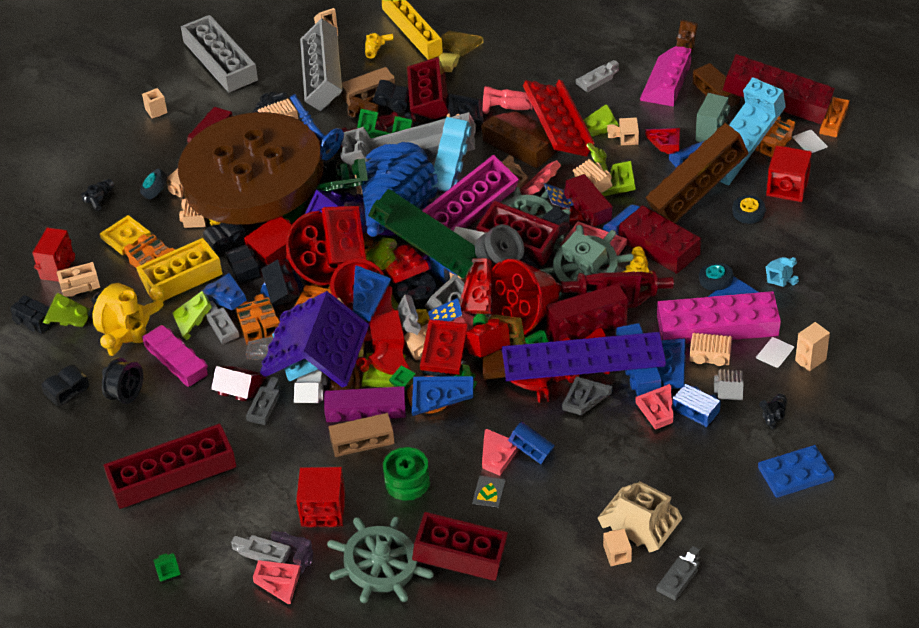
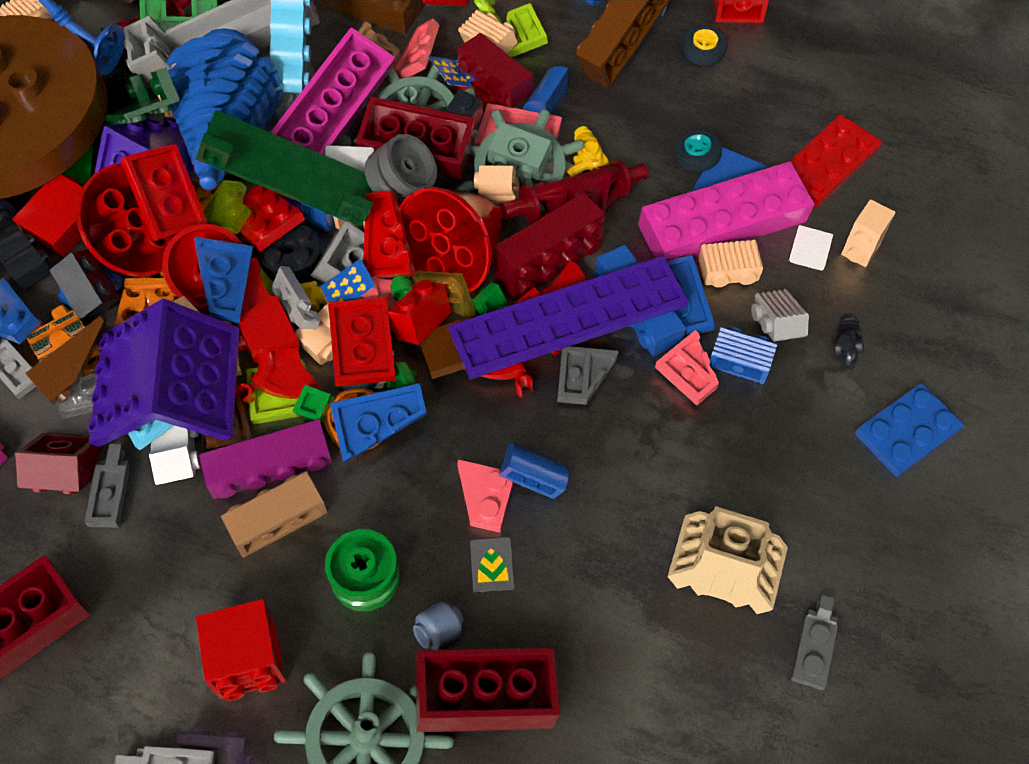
camera: 20 degrees left, 15 degrees up
light nougat brick [603,529,632,566] -> none
dark red brick [619,205,701,274] -> none
medium azure piece [766,257,799,287] -> none
none -> reddish brown slope [25,316,106,404]
none -> sand blue head [413,601,463,650]
none -> light nougat brick [474,165,520,205]
none -> red plate [790,114,883,208]

